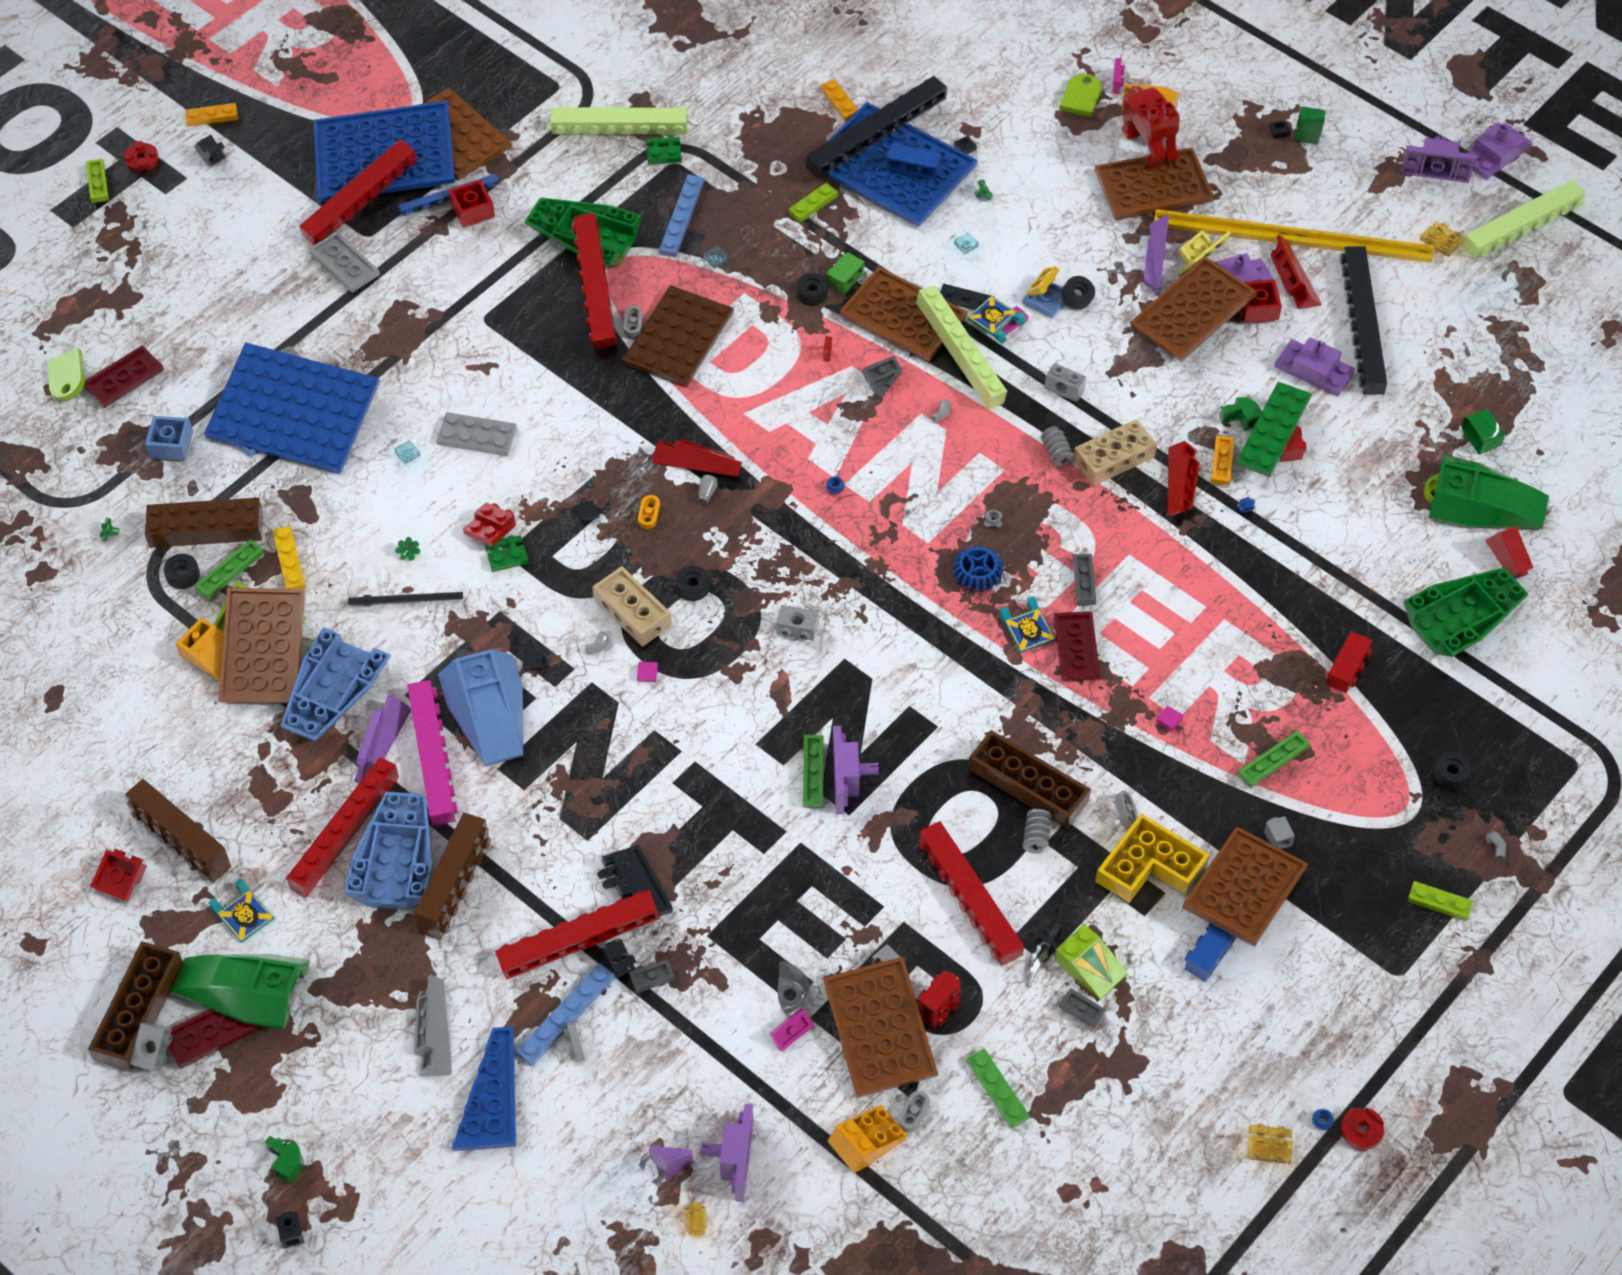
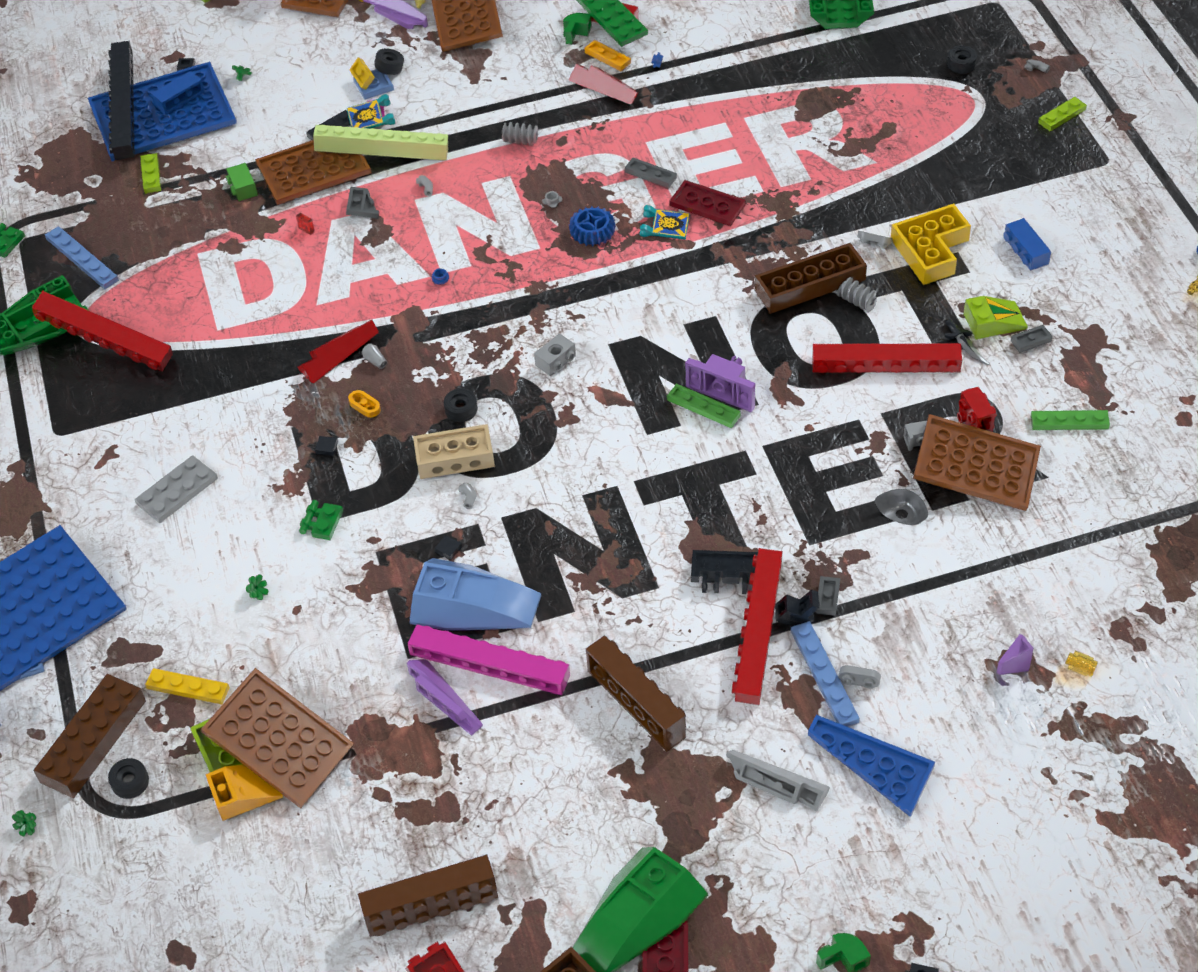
camera: 55 degrees left, 5 degrees down
bright green plate [194,539,264,600] -> none
flag [209,878,275,943] -> none
medium blue wedge [281,627,391,742] -> none
red brick [286,757,399,898] -> none
medium blue wedge [344,792,433,910] -> none
black bar [348,592,463,606] -> none
clear light blue plate [394,440,420,464] -> none
red plate [463,502,516,547] -> none
reddish brown plate [622,285,734,388] -> none
light grey plate [623,306,643,338] -> none
dark pink tile [637,662,658,682] -> none
medium lavender brick [701,1104,754,1202] -> none
clear light blue plate [704,246,728,269] -> none
dark pink plate [769,1008,814,1051] -> none
black tyre [796,273,828,306] -> none
light orange plate [820,79,859,121] -> none
light orange slope [828,1105,908,1173] -> none
light grey plate [899,1091,930,1132] -> none
clear light blue plate [954,232,979,254] -> none
light grey brick [1045,363,1086,403] -> none
tan brick [1073,419,1157,486] -> none
dark pink tile [1156,705,1184,732] -> none
dark orange plate [1182,826,1308,947] -> none
bright green plate [1237,731,1310,788] -> none
light grey brick [1264,816,1295,849] -> none
red brick [1325,631,1373,693] -> none

